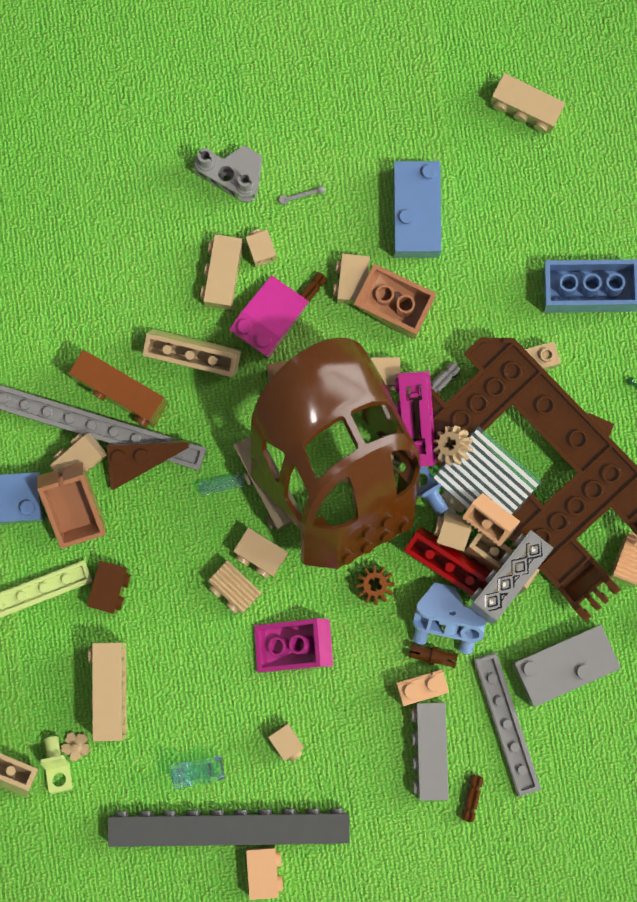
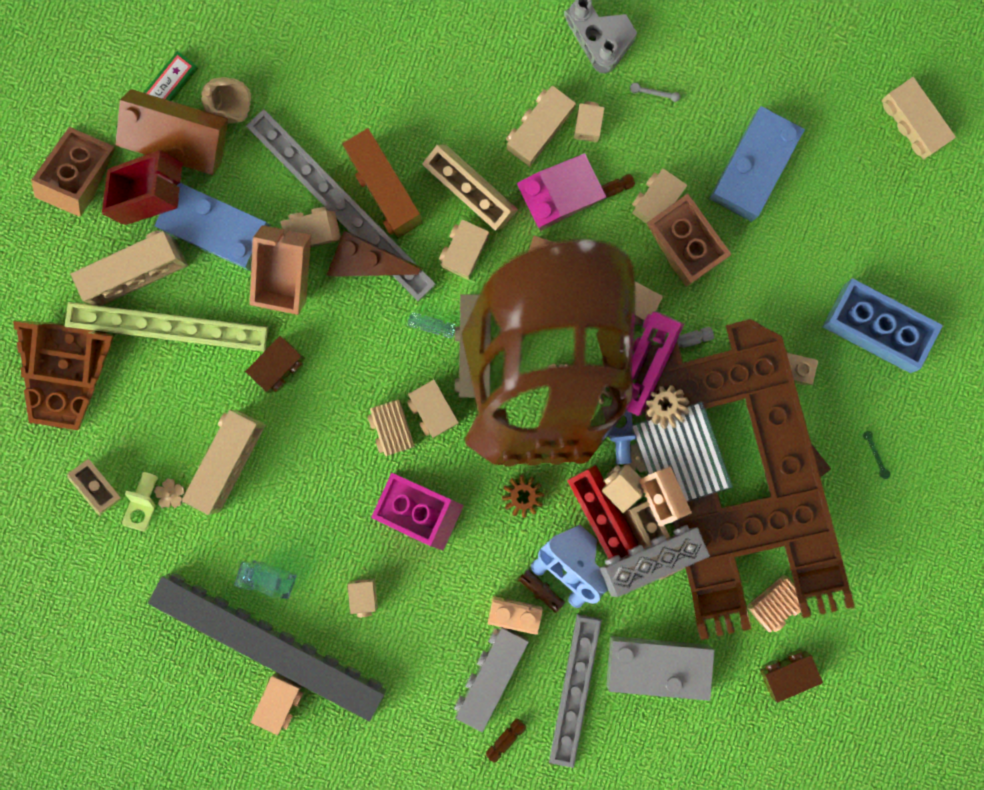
camera: 30 degrees right, 5 degrees up
none -> tan brick [439,219,489,280]

